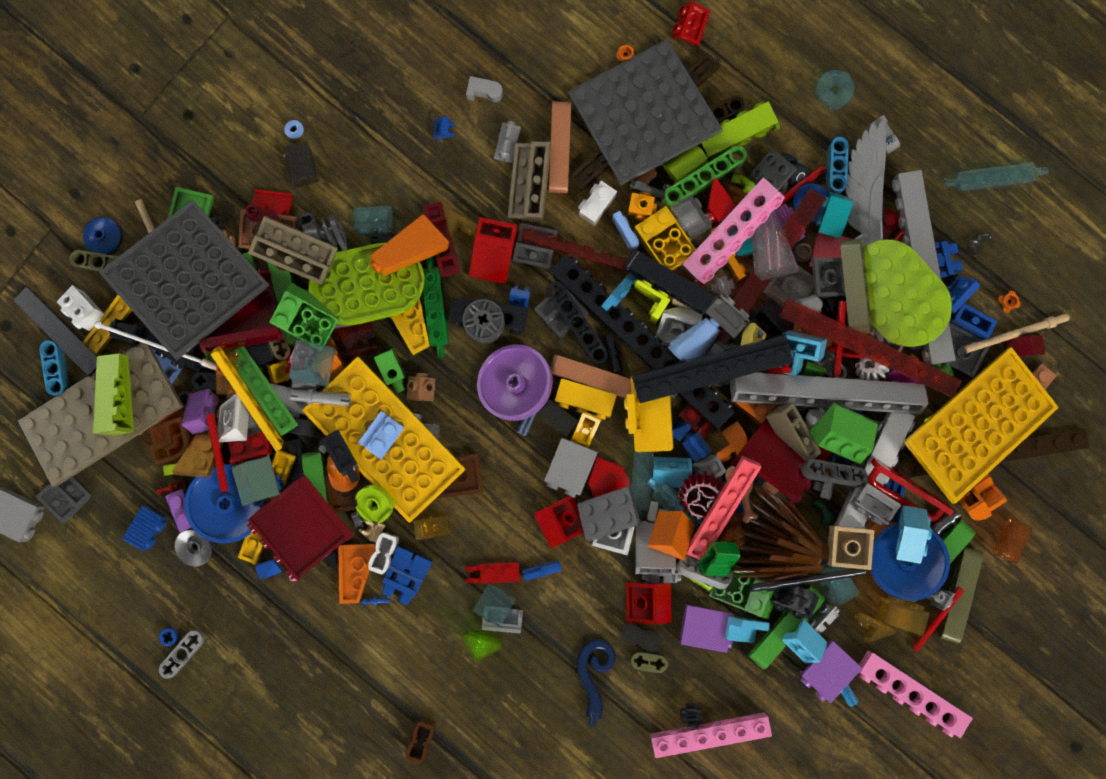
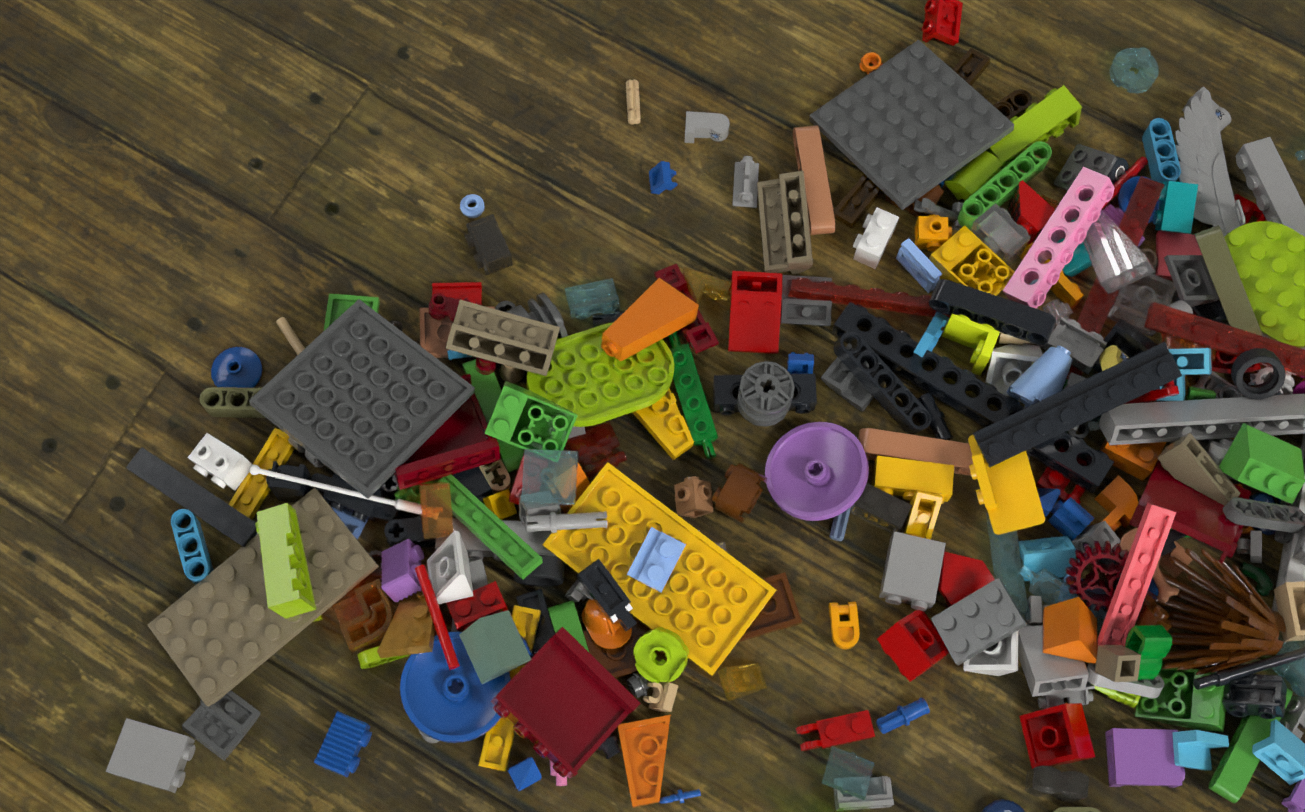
camera: 15 degrees left, 15 degrees down
red hand [156,479,187,494] -> none
medium lavender brick [165,489,193,532] -> none
flat silver dish [175,529,212,567] -> none
yellow tile [211,346,284,452] -> none
white brick [369,532,399,574] -> none
bright green torso [374,348,406,394] -> none
blue hips [382,545,434,605] -> none
lime arm [730,173,755,194] -> none
red piece [832,301,847,378] -> none
none -> tan axle [626,79,641,125]
none -> reddish brown brick [712,463,767,523]
none -> light orange plate [829,602,860,649]
none -> dark tan brick [1095,645,1141,682]
none -> black tyre [1231,348,1286,400]

